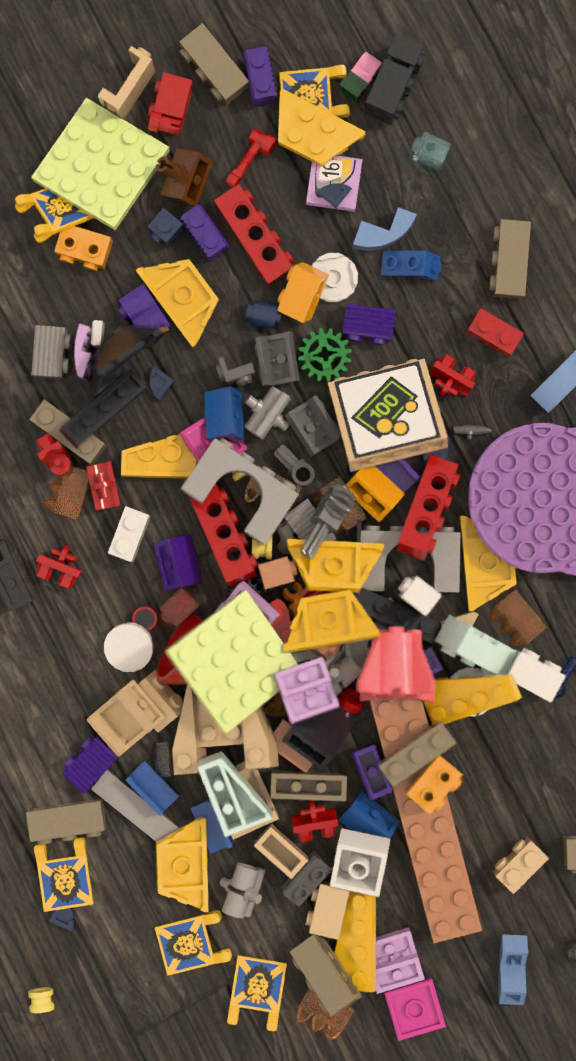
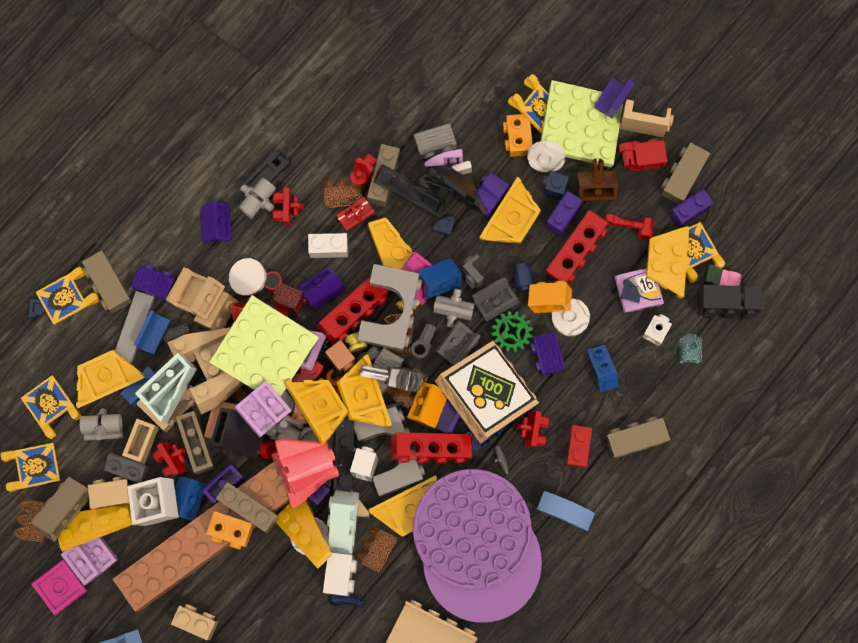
camera: 70 degrees right, 10 degrees down
medium blue brick [352,207,417,251] -> none
none -> dark purple panel [200,201,231,243]
none -> light grey pin [239,178,276,219]
none -> white tile [527,141,565,173]
none -> dark purple panel [594,78,635,119]
none -> white brick [643,314,672,346]

